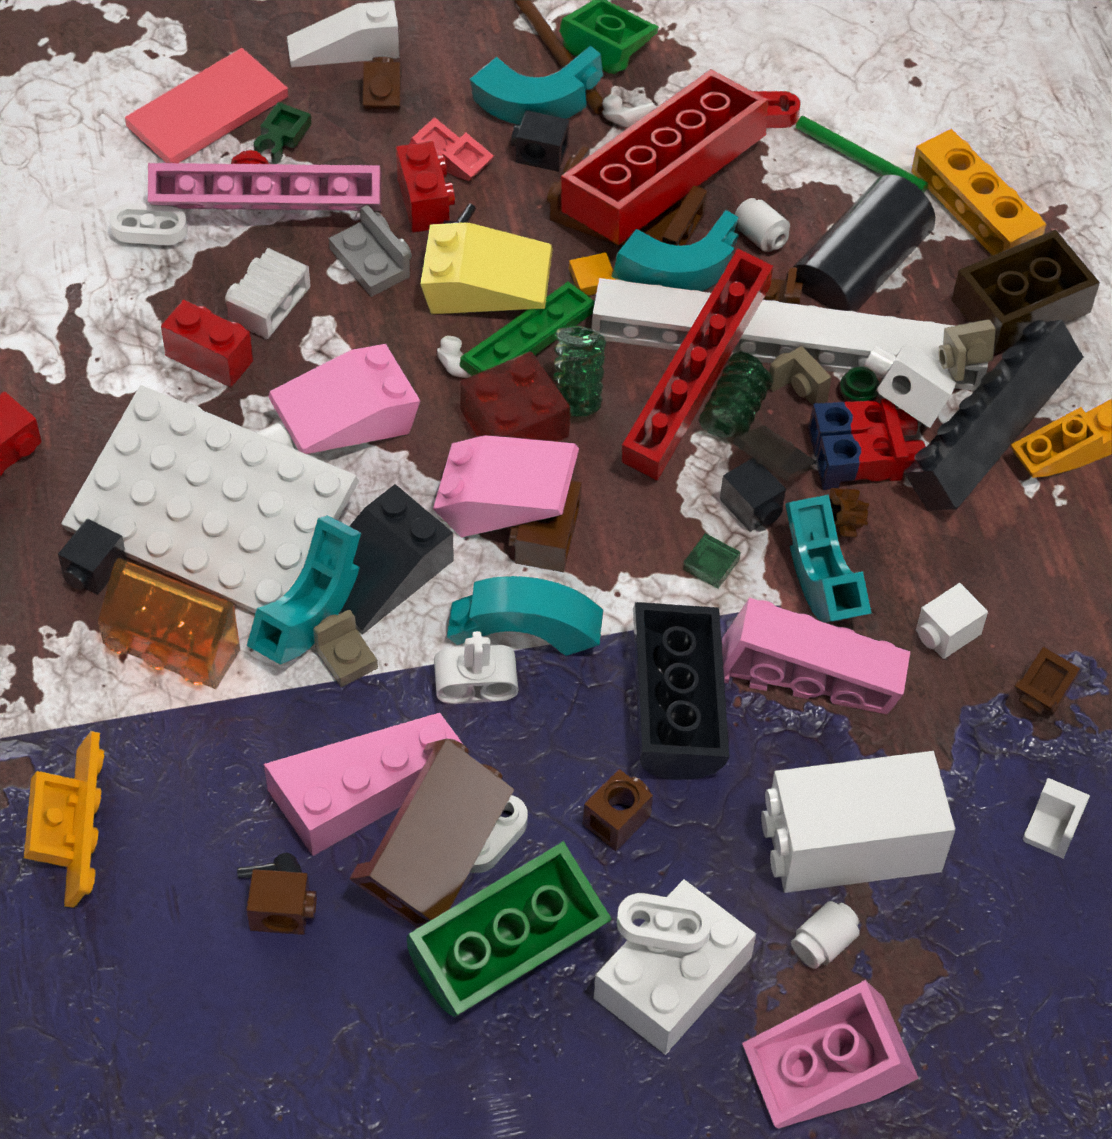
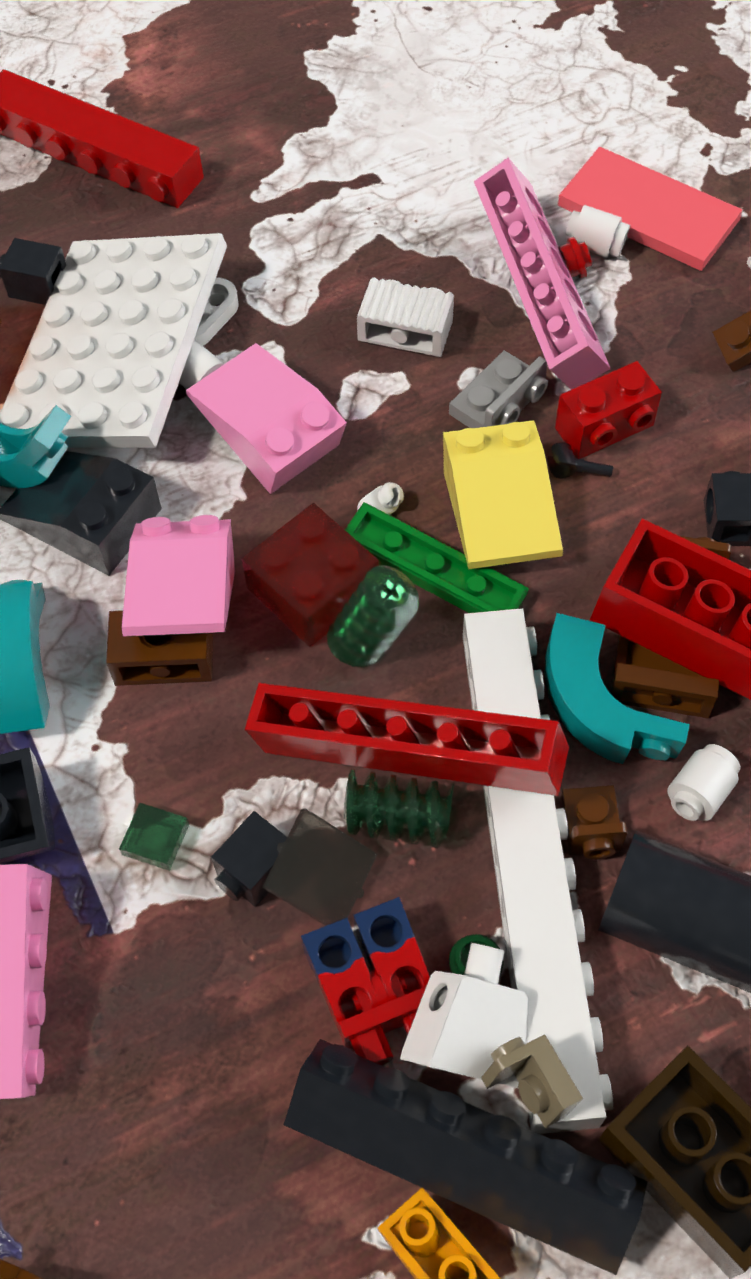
camera: 80 degrees right, 5 degrees up
white plate [109,203,188,245] -> none
red brick [161,299,253,388] -> none
dark green plate [253,102,312,164] -> none
coral slope [409,117,494,181] -> none
light orange tile [569,253,617,296] -> none
dark tan bracket [768,346,831,405] -> none
teal arch [785,495,871,623] -> none
reddish brown gear [829,488,870,538] -> none
white brick [916,583,988,659] -> none
none -> white brick [565,205,630,258]

